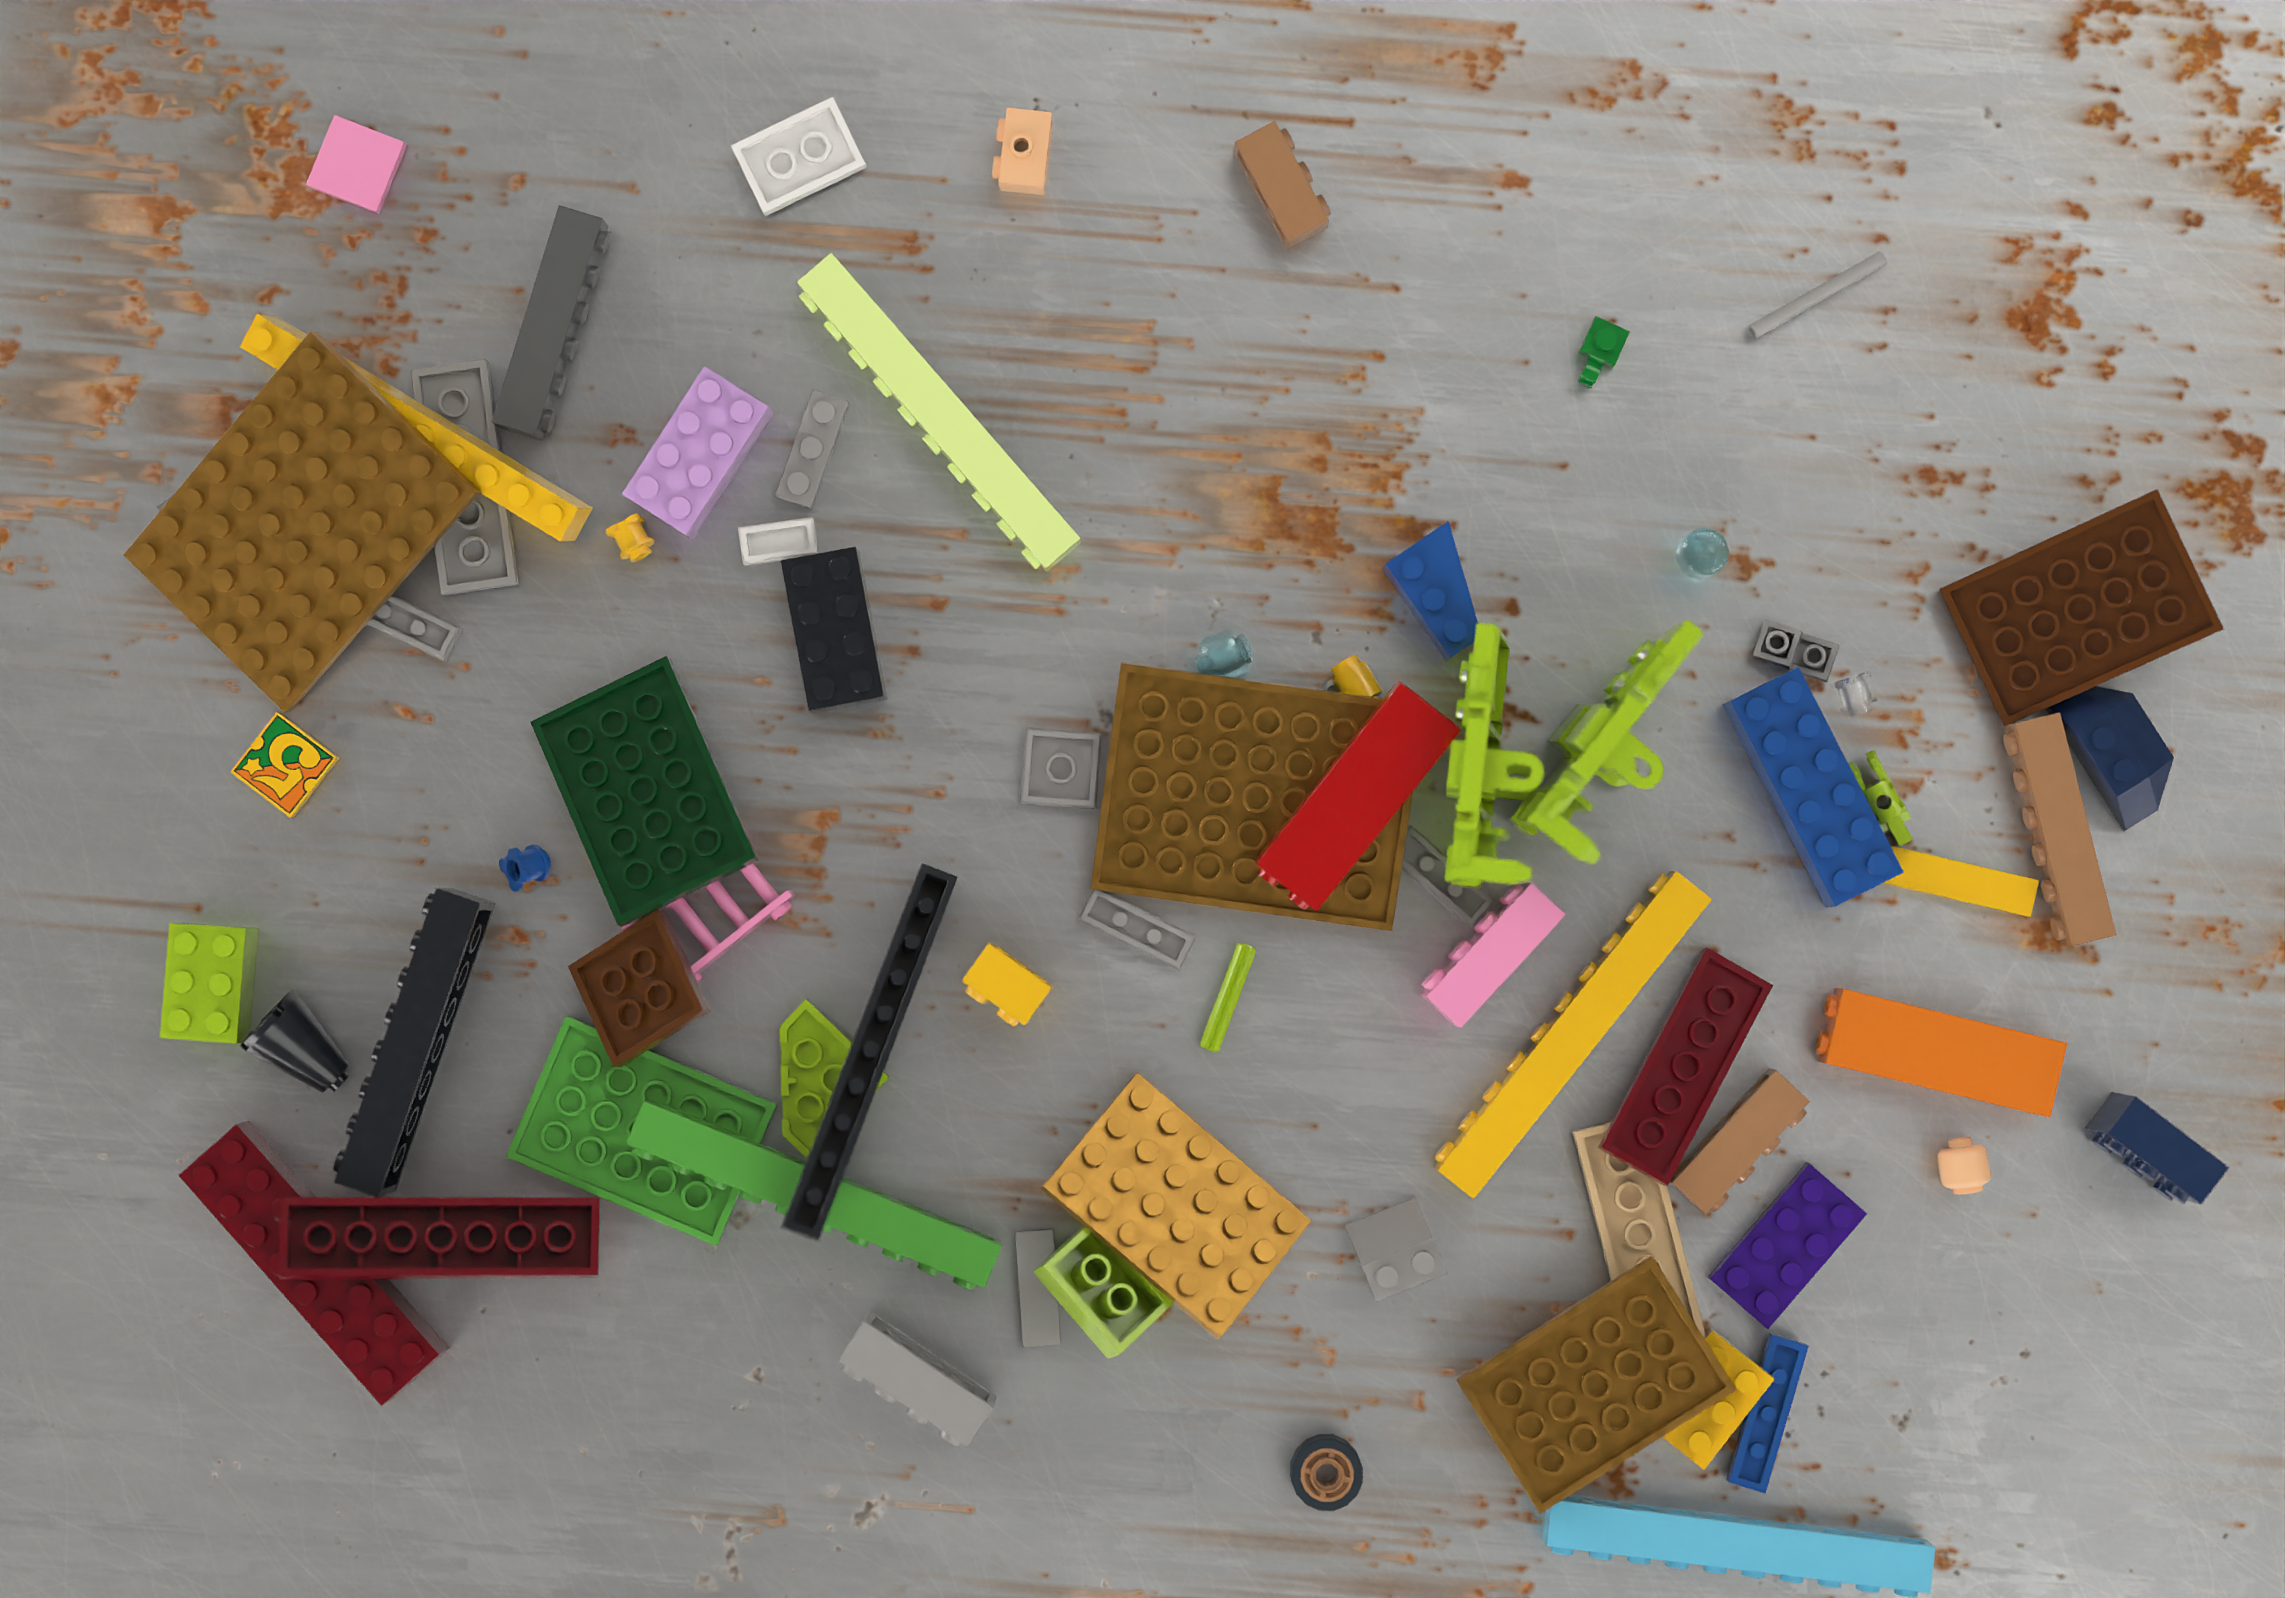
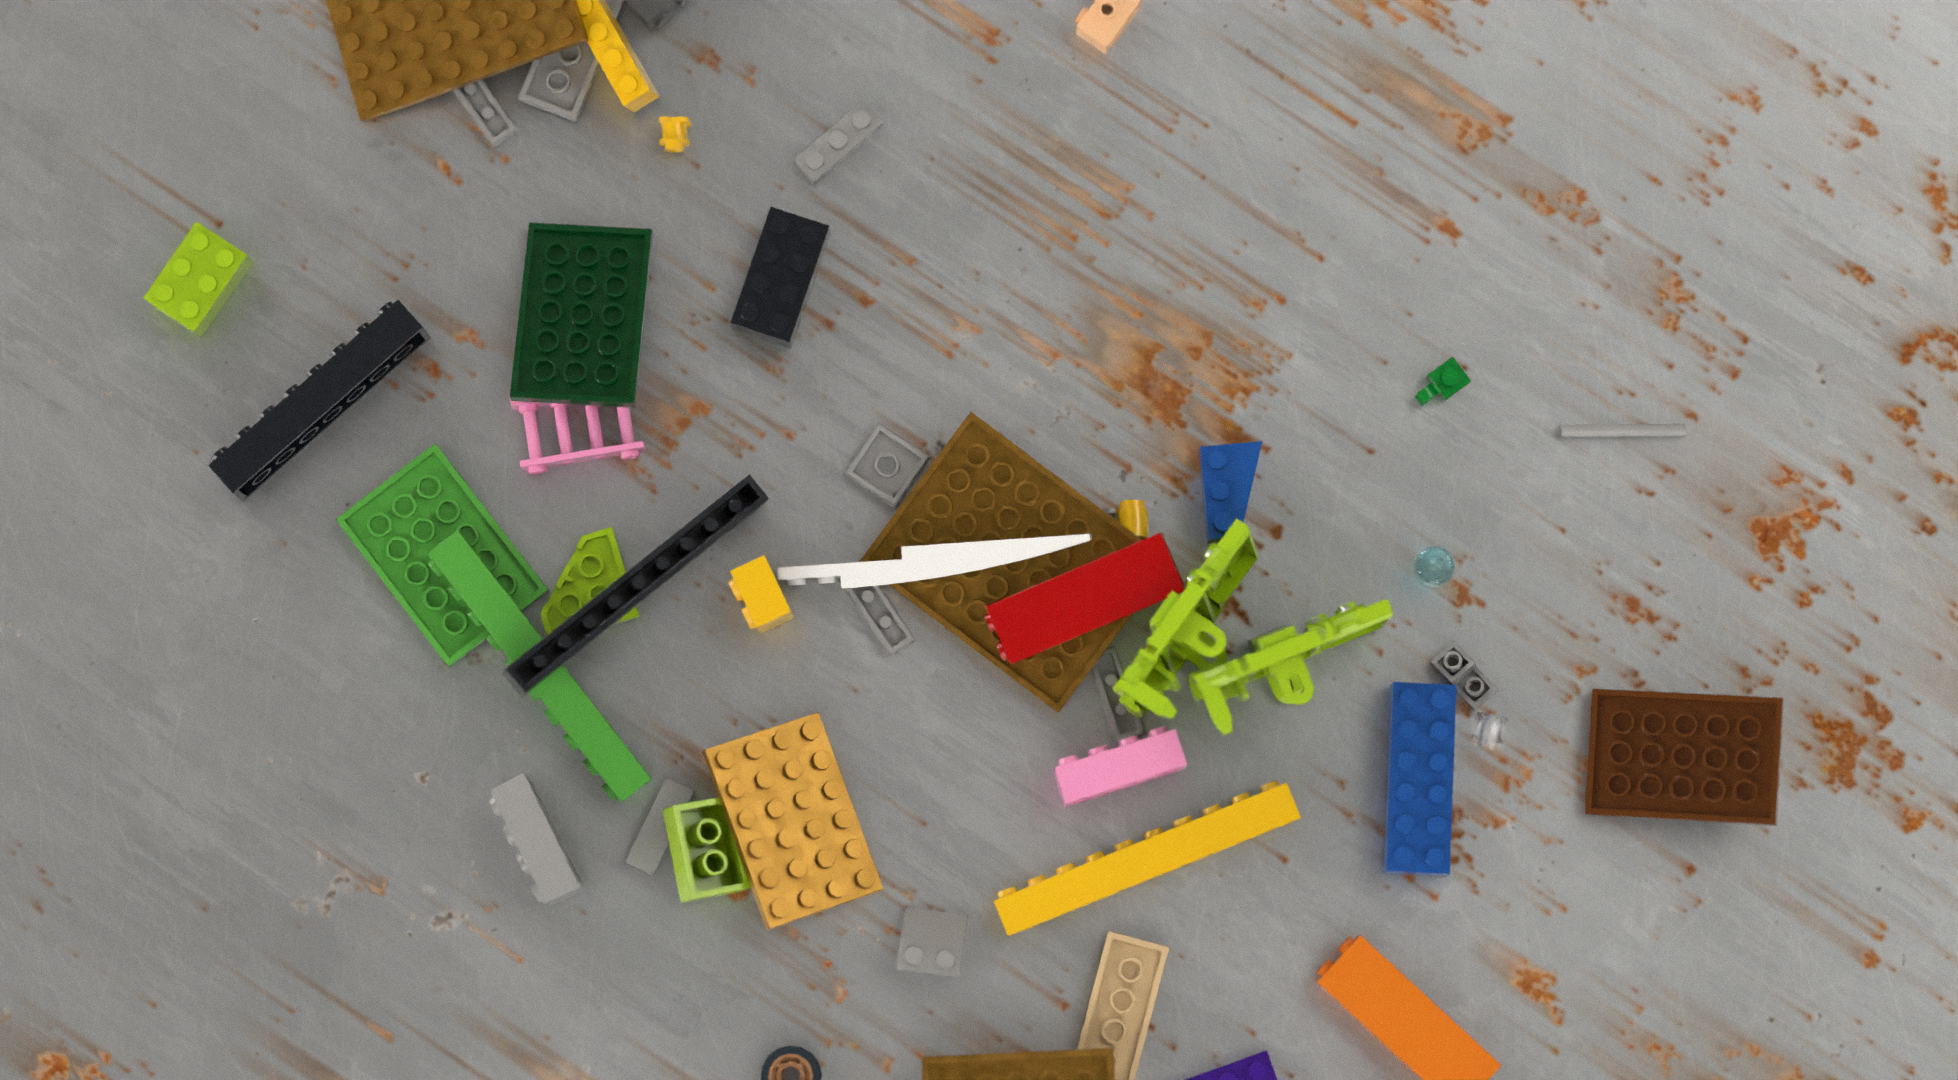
camera: 30 degrees right, 5 degrees down
dark red brick [178,1121,450,1406] -> none
tile [231,712,340,818] -> none
black cone [239,989,349,1093] -> none
dark red brick [278,1197,600,1279] -> none
blue brick [499,844,551,892] -> none
reddish brown plate [568,910,711,1067] -> none
lavender brick [622,366,774,540] -> none
white tile [738,517,819,566] -> none
yellowish green brick [797,253,1081,572] -> none
clear light blue head [1195,629,1254,678] -> none
lime axle [1200,943,1256,1052] -> none
medium nougat brick [1234,121,1331,249] -> none
dark red plate [1598,948,1773,1186] -> none
medium nougat brick [1670,1068,1810,1214] -> none
lime hinge [1848,750,1913,846] -> none
yellow tile [1884,845,2039,917] -> none
medium nougat brick [2003,712,2117,946] -> none
dark blue wedge [2045,686,2174,831] -> none
none -> white slope [777,534,1092,589]

